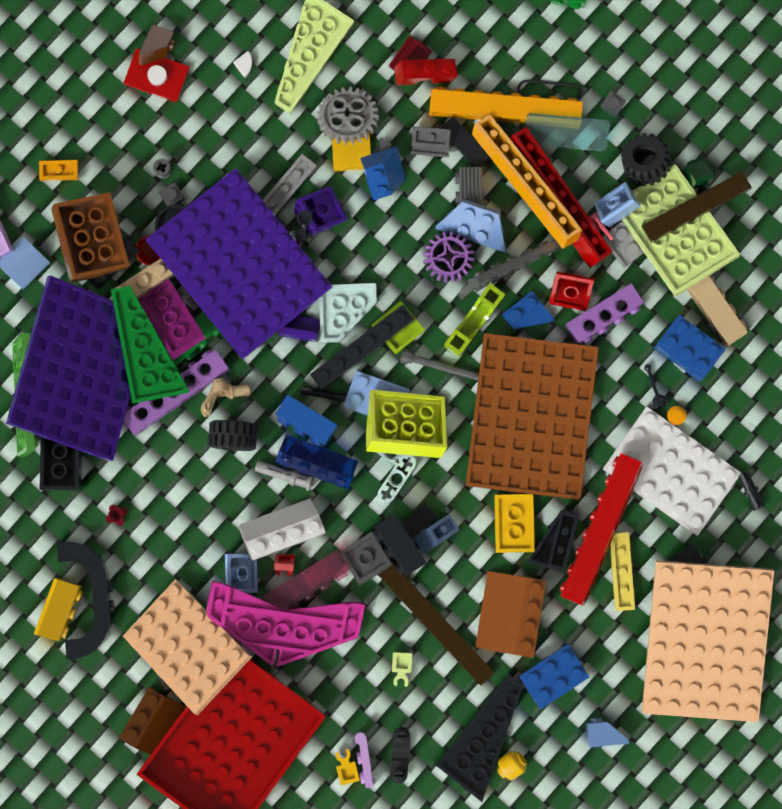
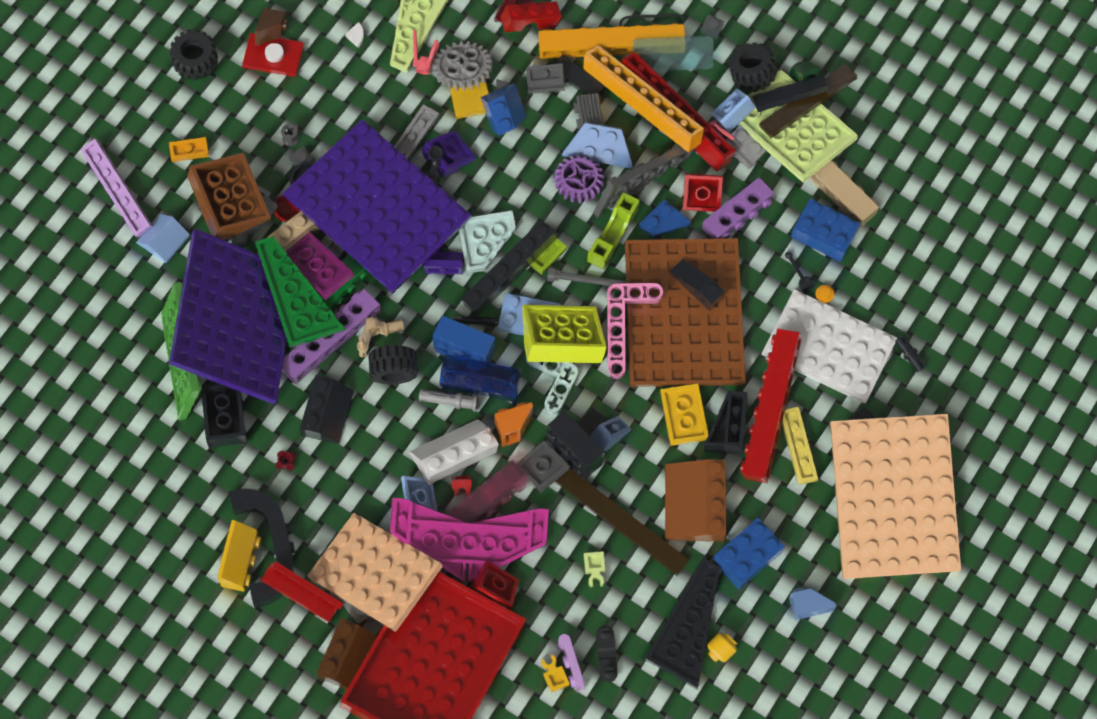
camera: 10 degrees left, 15 degrees down
none -> black tyre [170,29,218,80]
none -> red fence [260,562,343,622]
none -> black slope [300,375,354,445]
none -> coral plant [412,30,440,75]
none -> red slope [470,560,519,609]
none -> orange slope [494,402,533,447]
none -> bright pink beam [607,283,663,379]
none -> black slope [669,259,725,311]
none -> black tile [753,74,829,112]

